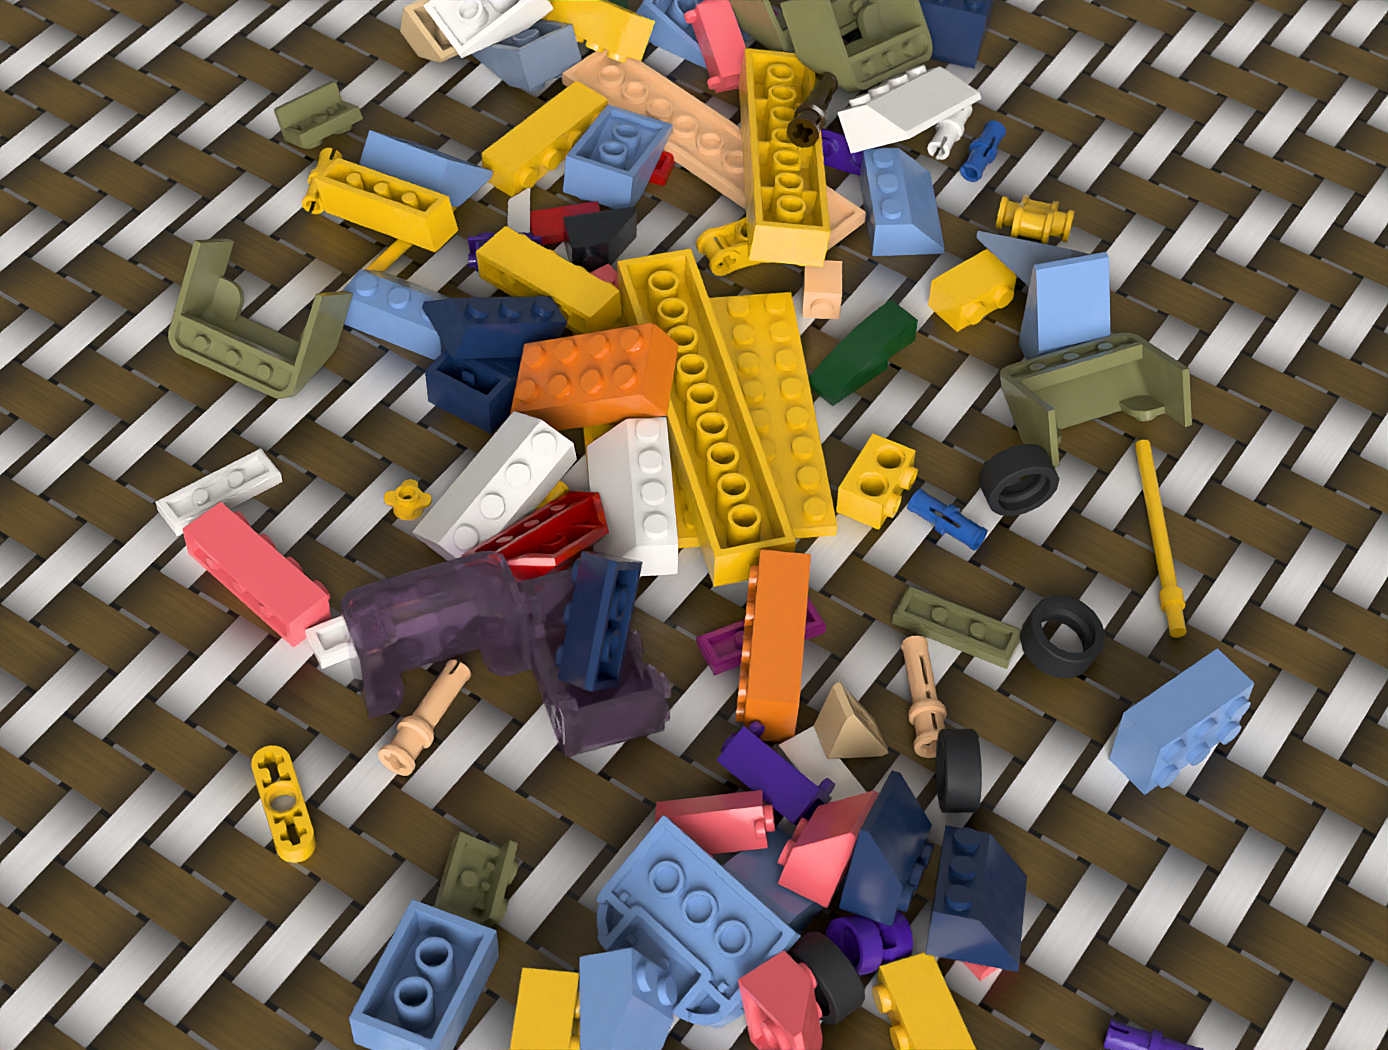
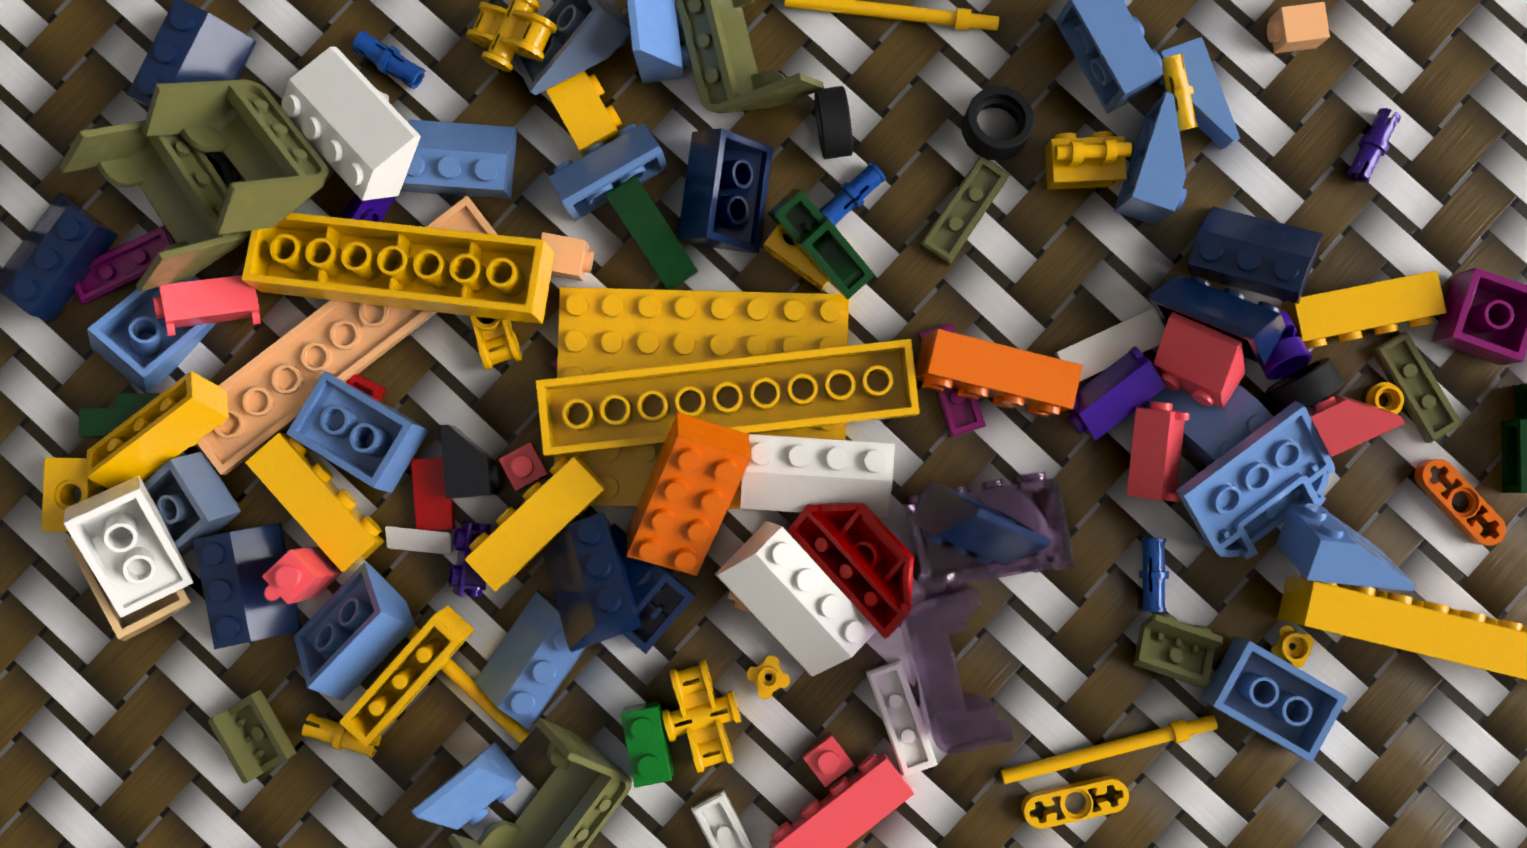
camera: 80 degrees left, 35 degrees up
light nougat pin [378,660,471,776] -> none
dark brown pin [786,72,838,148] -> none
tan slope [814,682,889,759] -> none
light nougat pin [901,636,947,758] -> none
black tyre [936,729,982,813] -> none
none -> dark blue slope [193,523,302,649]
none -> coral brick [262,546,342,604]
none -> medium blue slope [412,741,522,830]
none -> medium blue slope [549,123,668,221]
none -> green brick [621,700,674,788]
none -> yellow axle [662,660,742,773]
none -> dark blue slope [677,128,773,253]
none -> dark green slope [767,189,875,300]
none -> coral plate [803,733,854,787]
none -> yellow bar [1000,715,1218,785]
none -> yellow brick [1044,131,1132,190]
none -> medium blue slope [1114,92,1187,225]
none -> blue pin [1139,538,1169,612]
none -> medium blue slope [1155,37,1240,149]
none -> yellow pin [1161,53,1198,131]
none -> light nougat brick [1267,2,1330,54]
none -> yellow plate [1270,625,1314,668]

